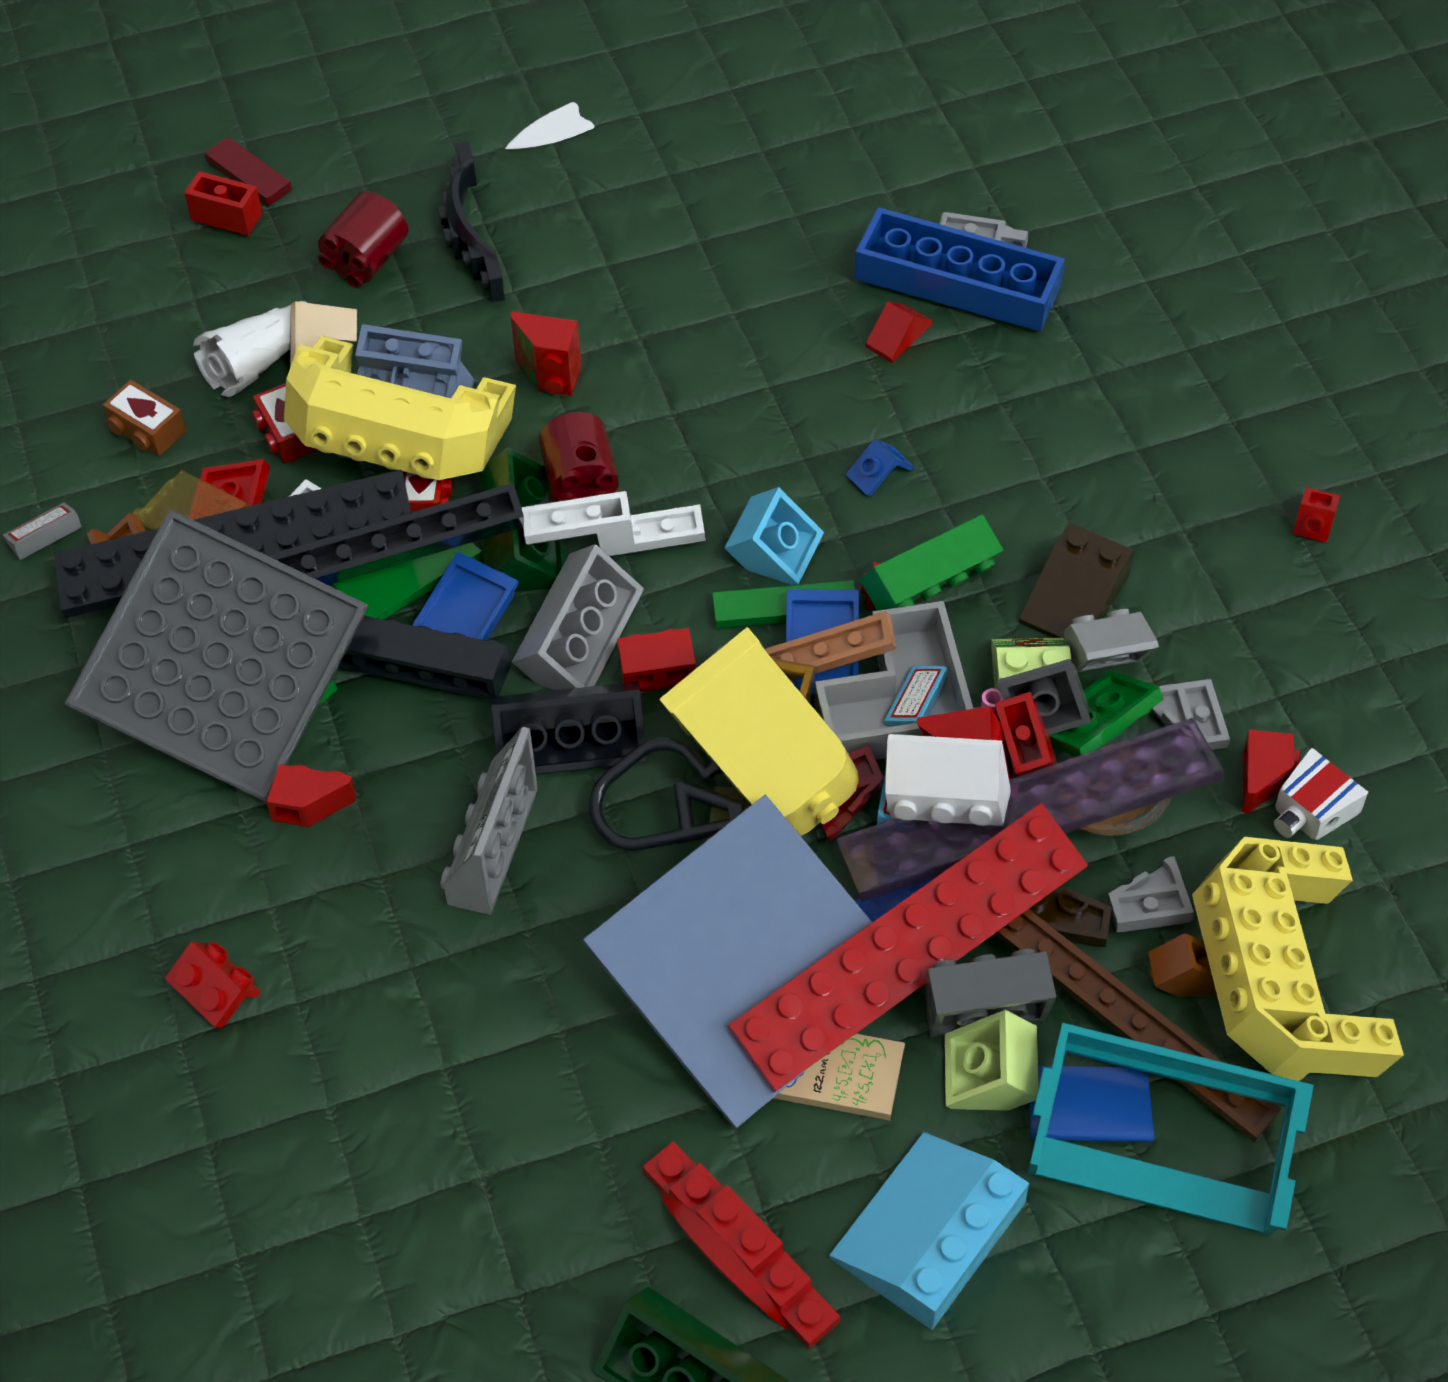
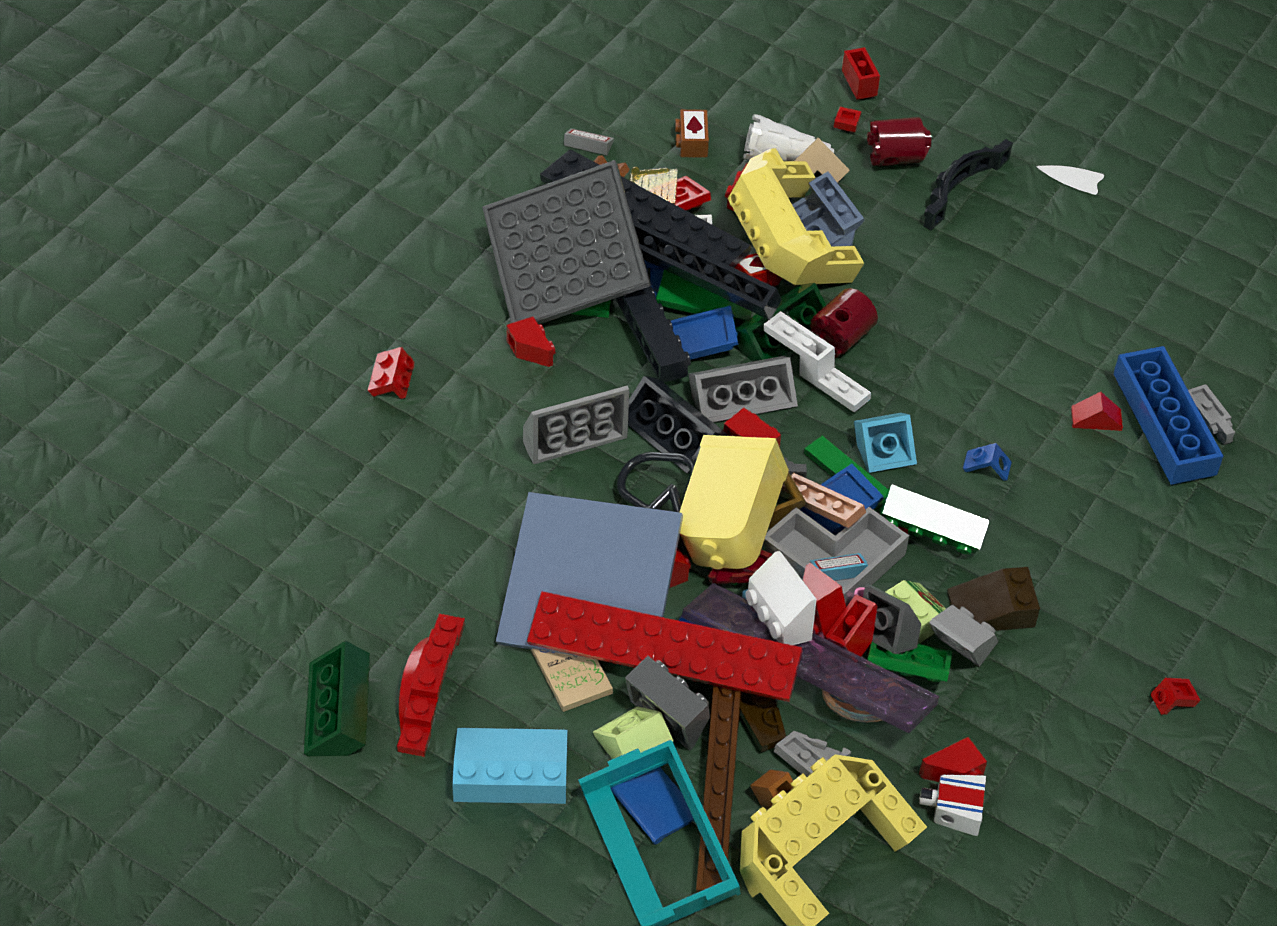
camera: 50 degrees right, 5 degrees down
dark red tile [204,137,292,207] -> none
red slope [510,311,581,396] -> none
light grey wing [1151,679,1230,752] -> none
none -> red plate [834,107,861,132]

